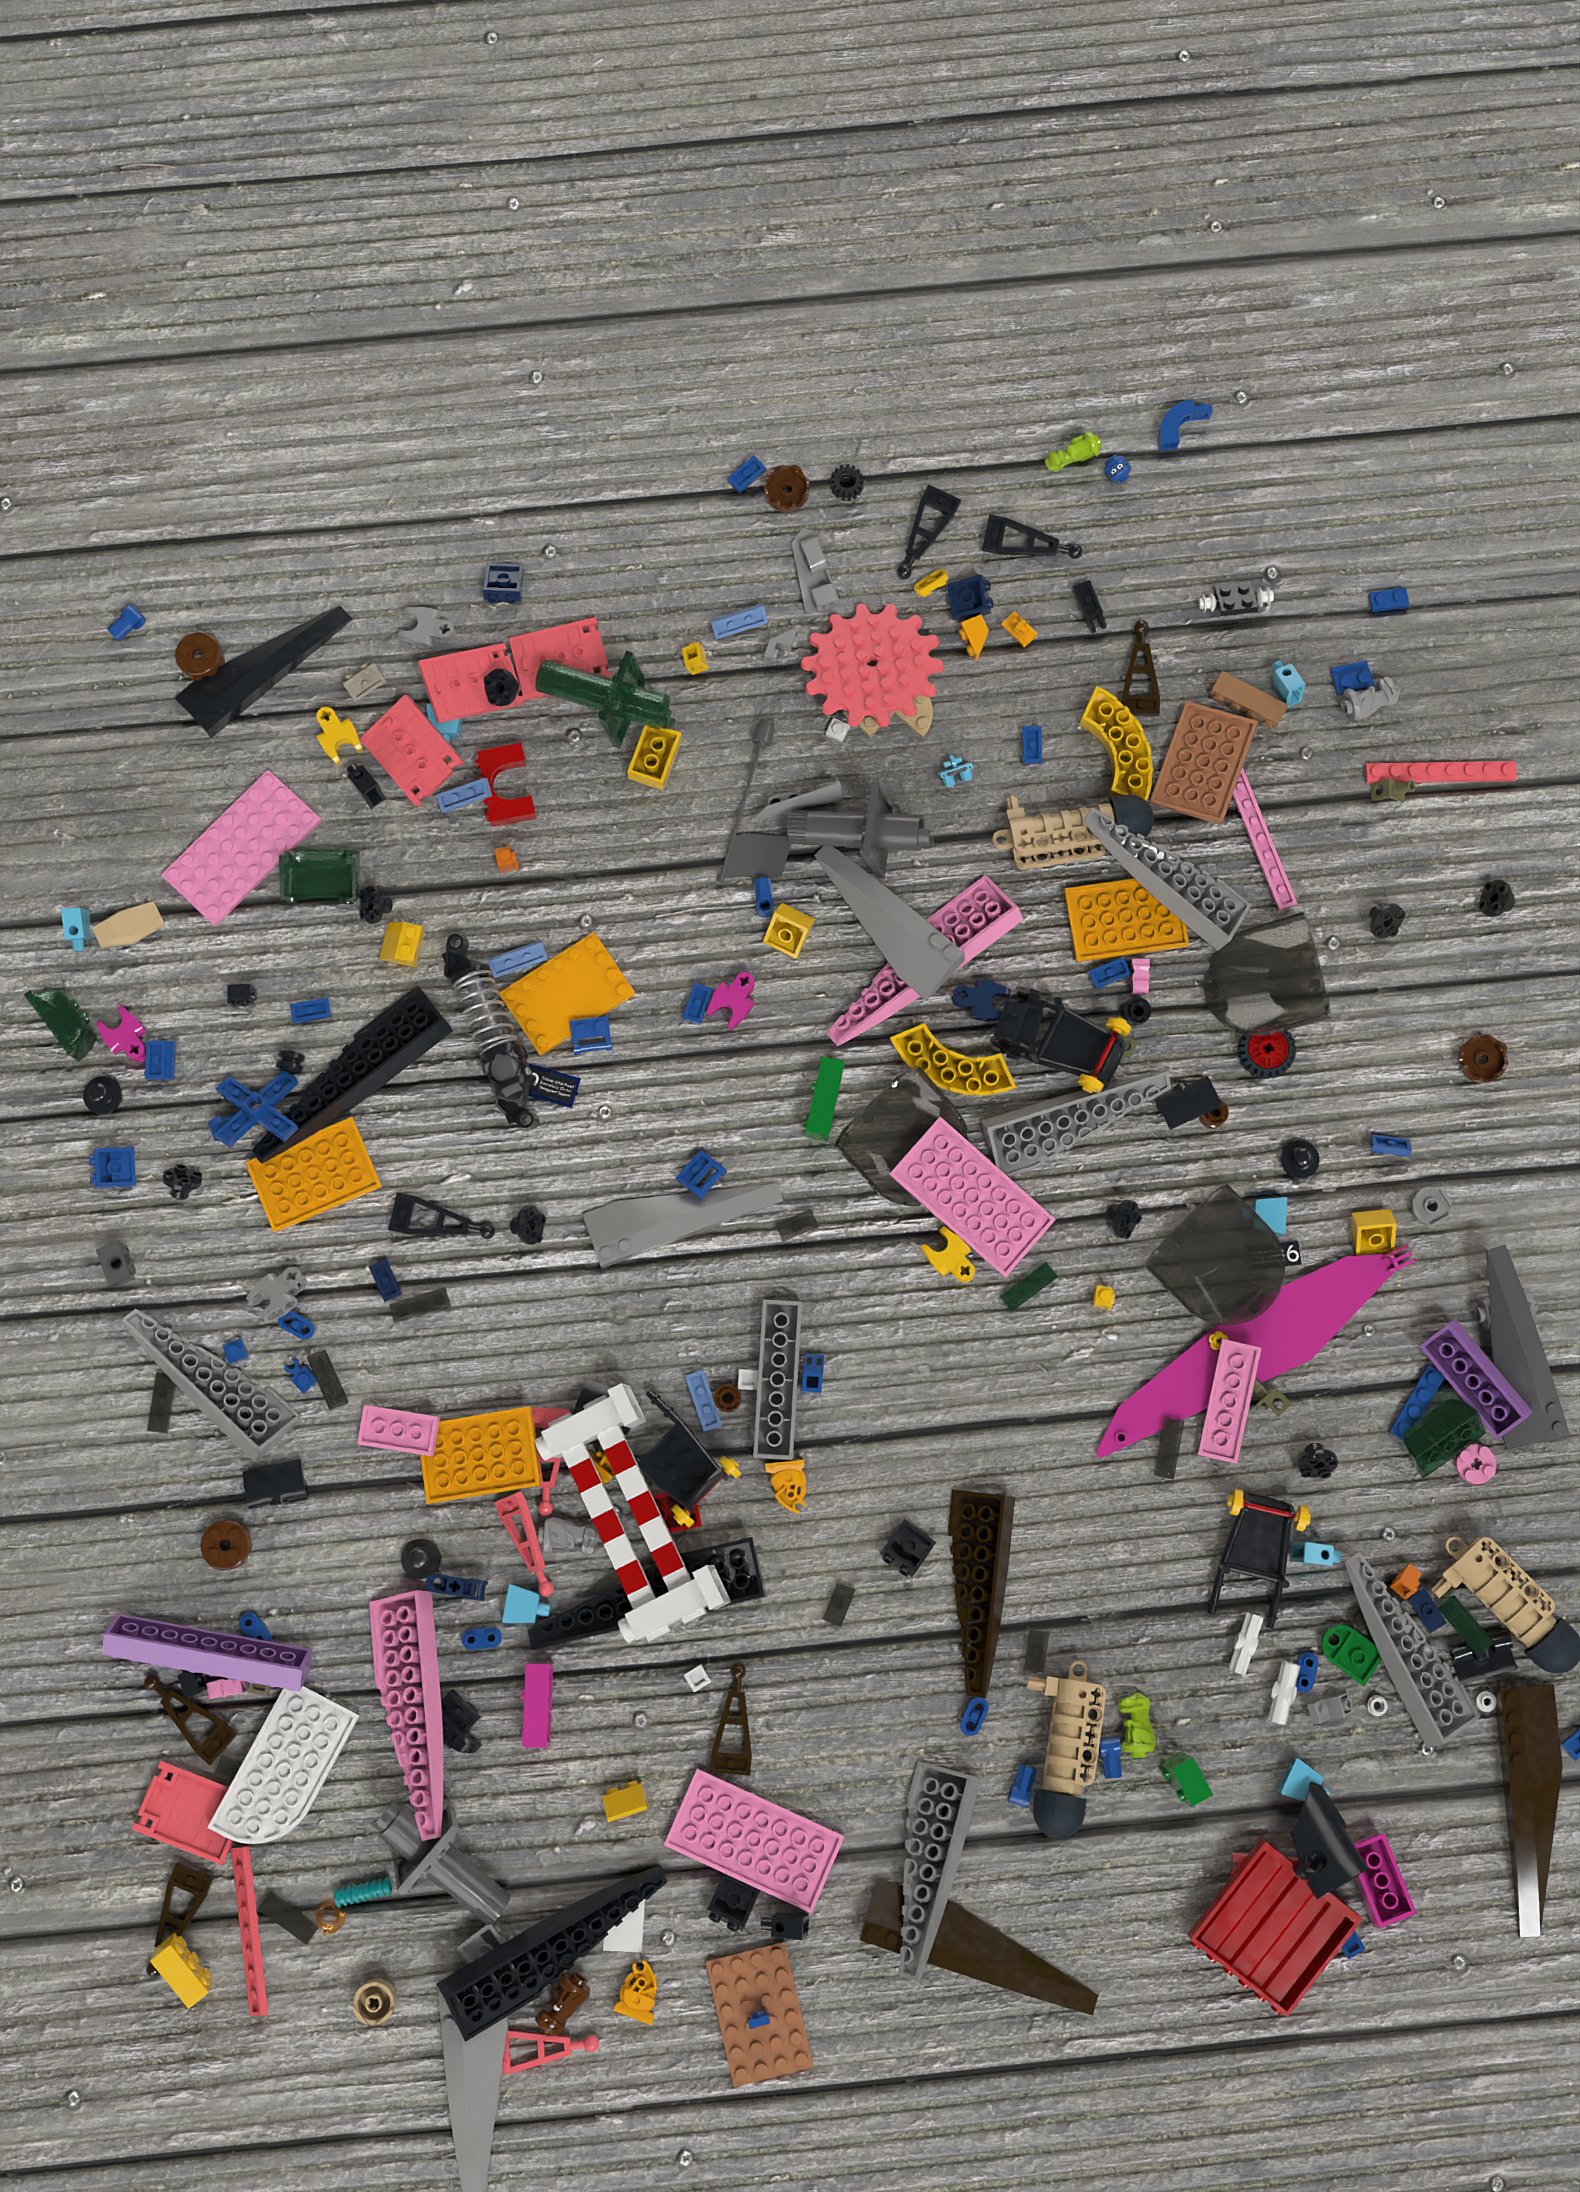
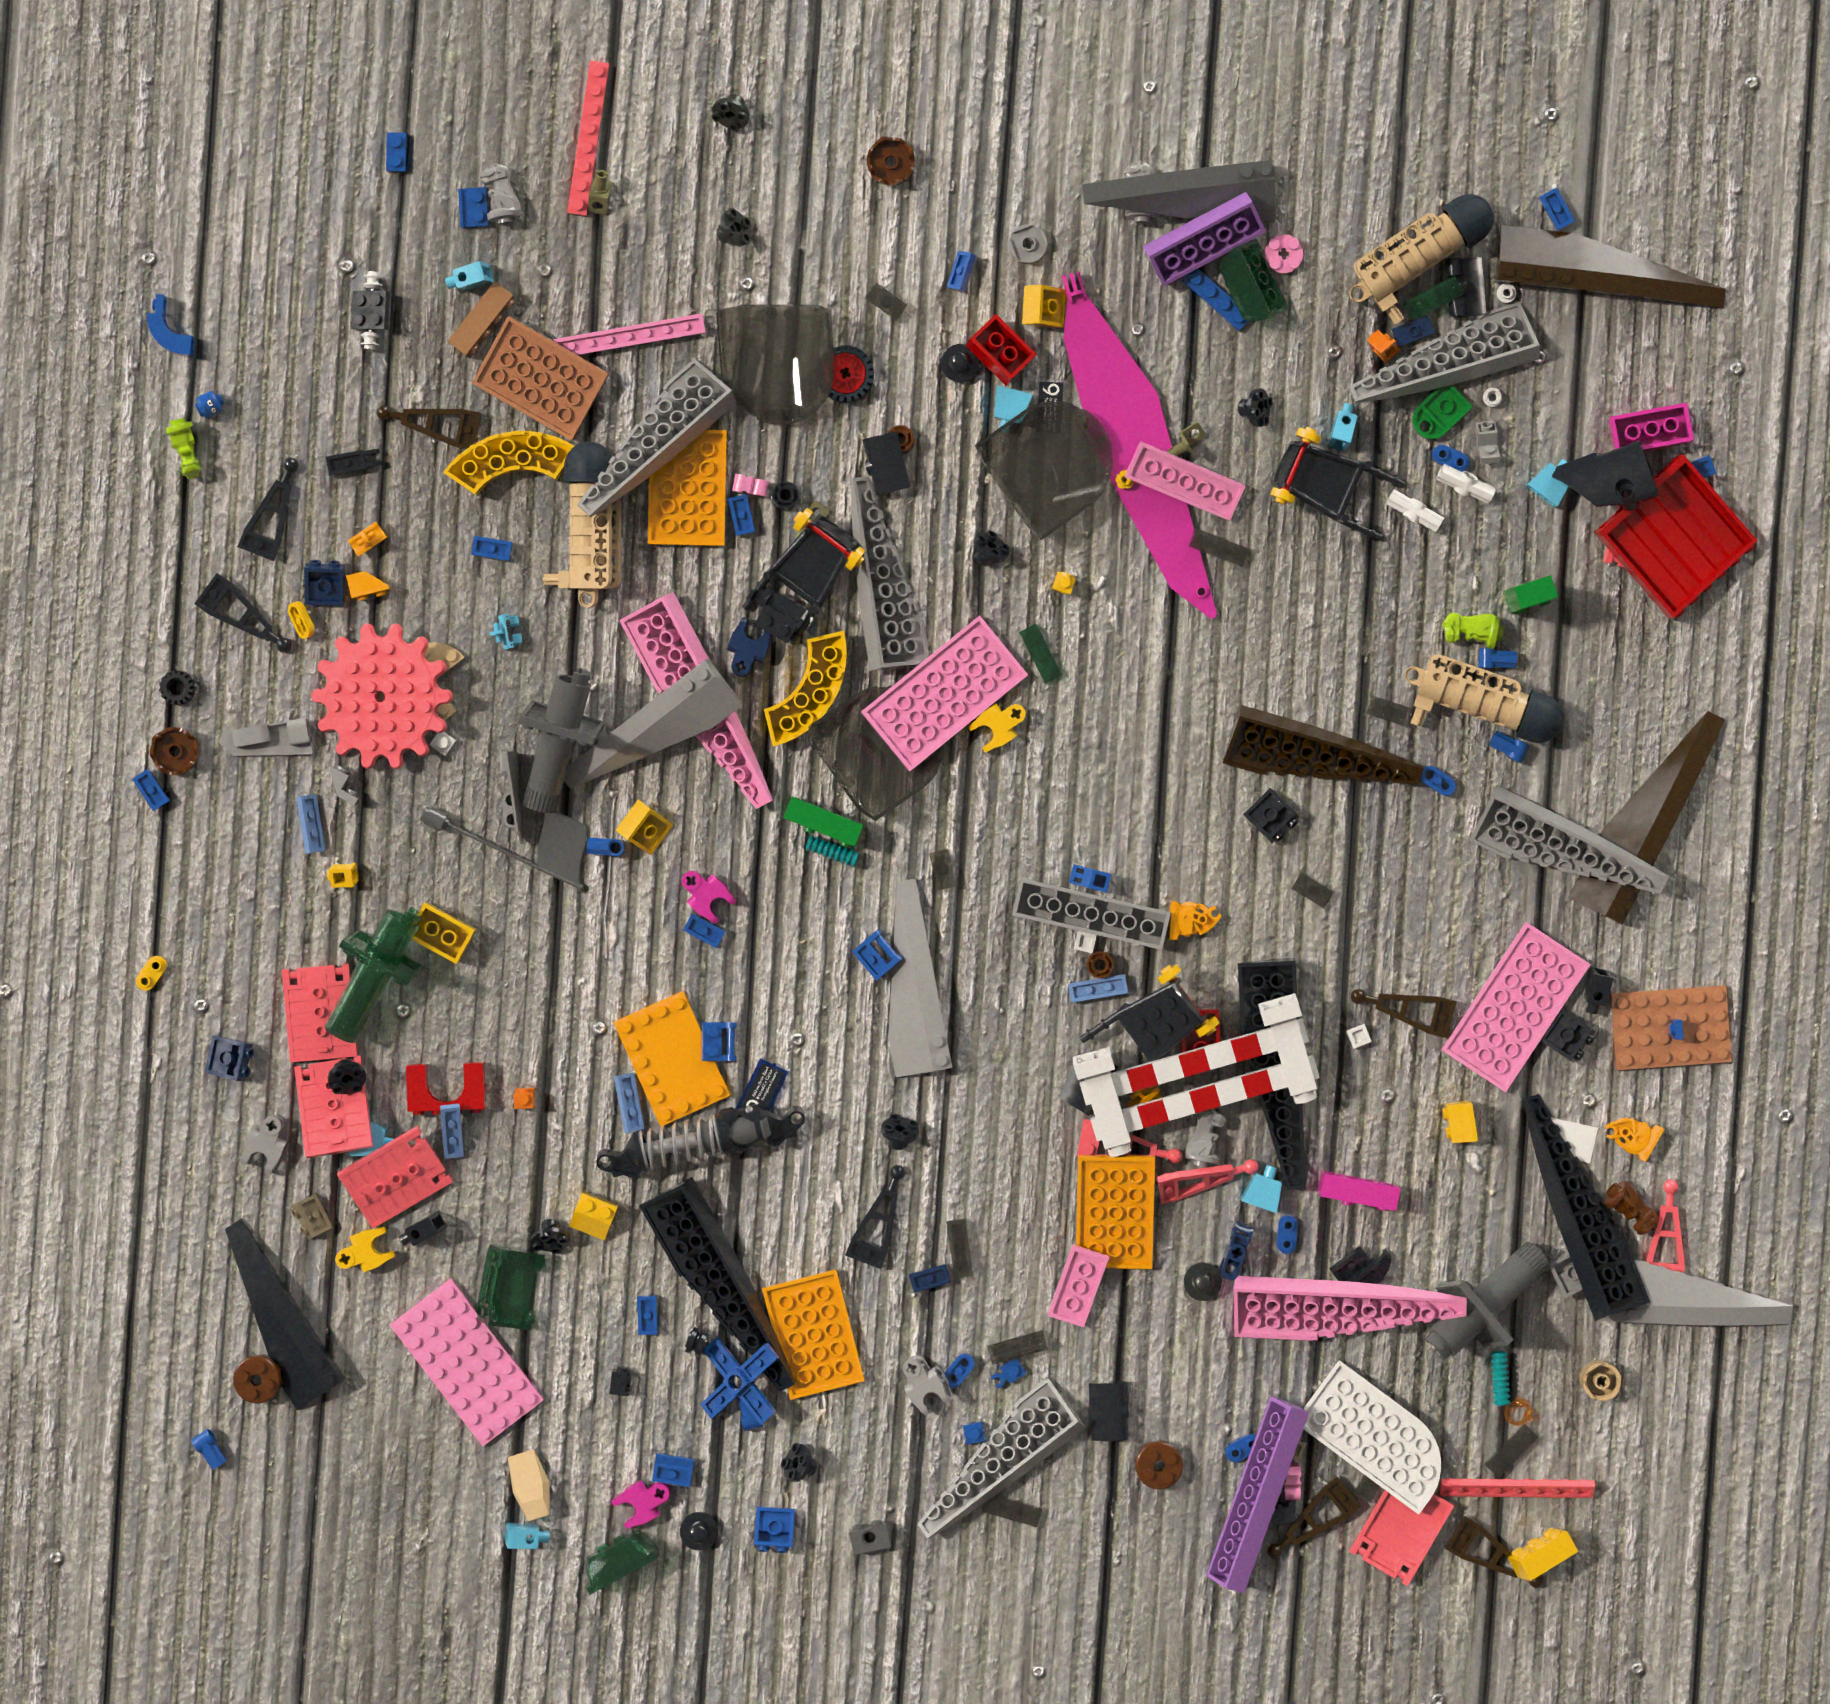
camera: 85 degrees left, 10 degrees up
none -> yellow plate [136,956,167,991]
none -> teal piece [806,835,859,868]
none -> clear smoke plate [865,283,908,321]
none -> red brick [965,314,1037,386]

